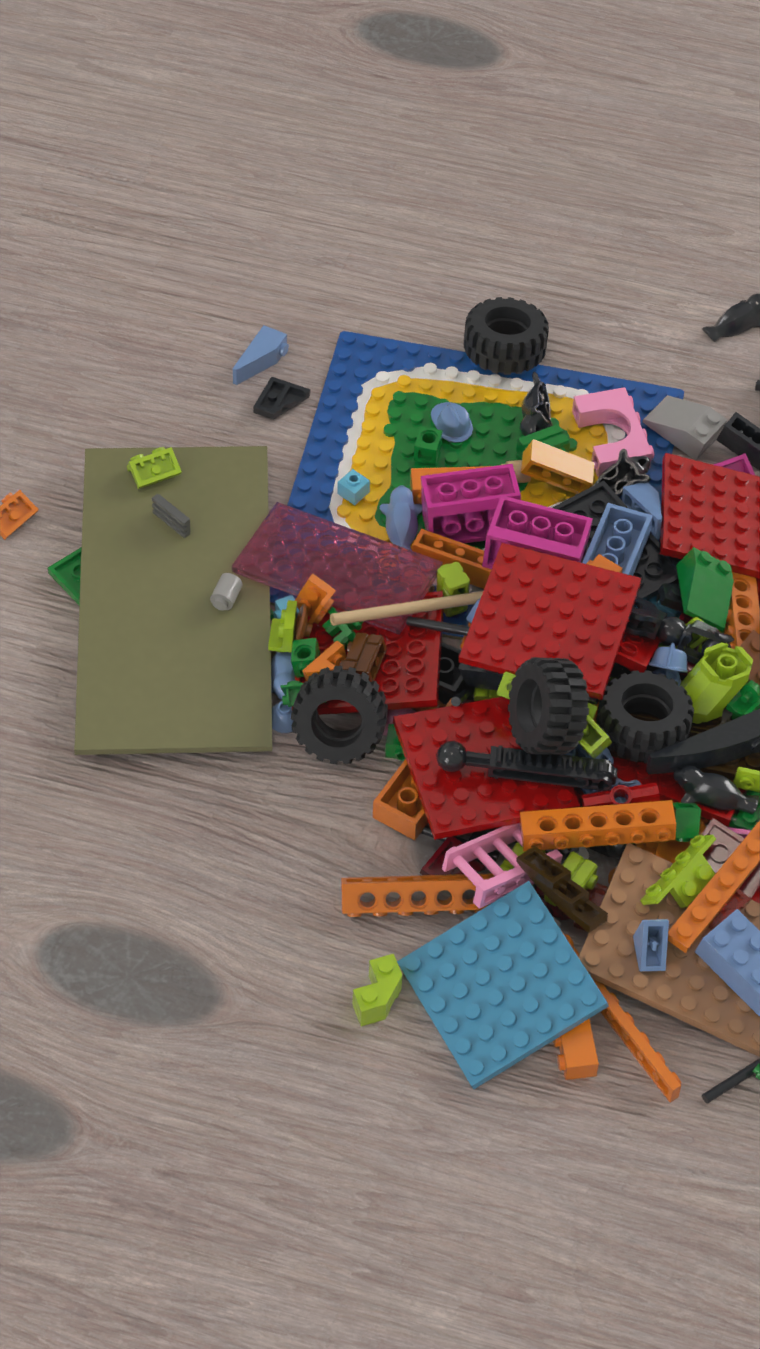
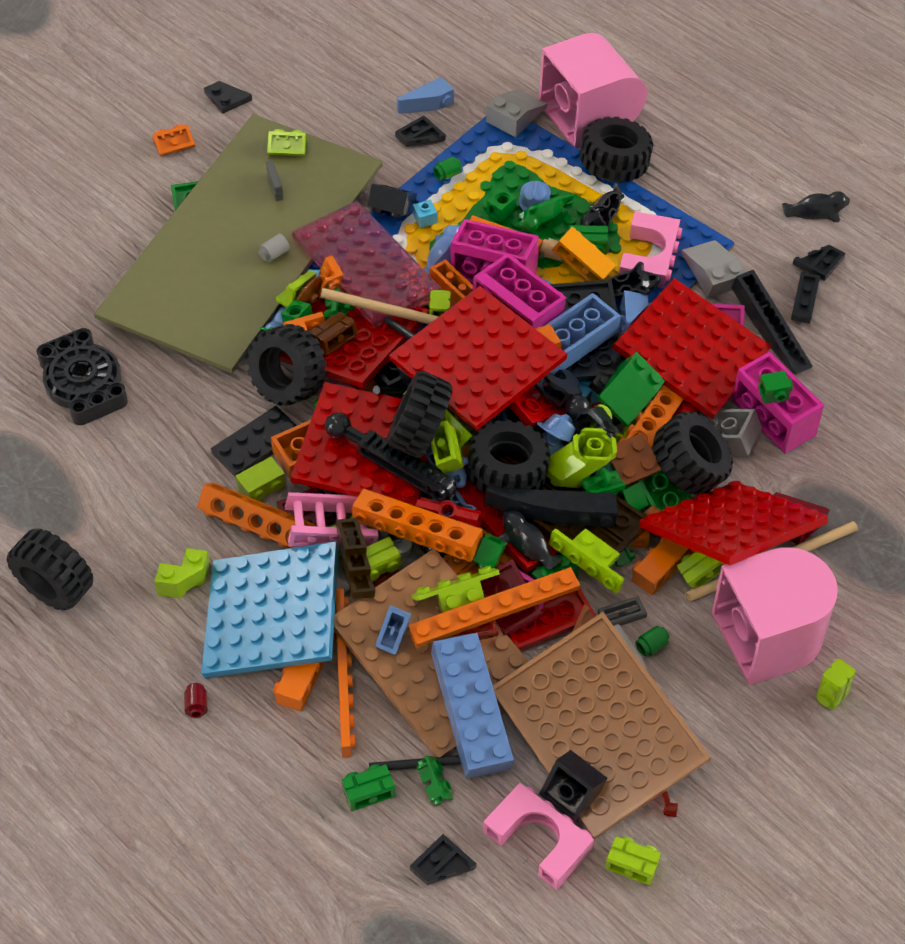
camera: 30 degrees right, 0 degrees up
none -> black tyre [7,528,93,611]
none -> black piece [36,328,128,425]
none -> dark red brick [184,683,208,718]
none -> black wing [204,81,252,114]
none -> black plate [210,406,297,478]
none -> lime brick [235,457,286,501]
none -> green brick [341,764,396,812]
none -> black slope [367,184,417,218]
none -> green brick [433,156,462,181]
none -> light grey slope [486,89,548,137]
none -> green animal [517,194,574,233]
none -> bright pink brick [539,33,647,148]

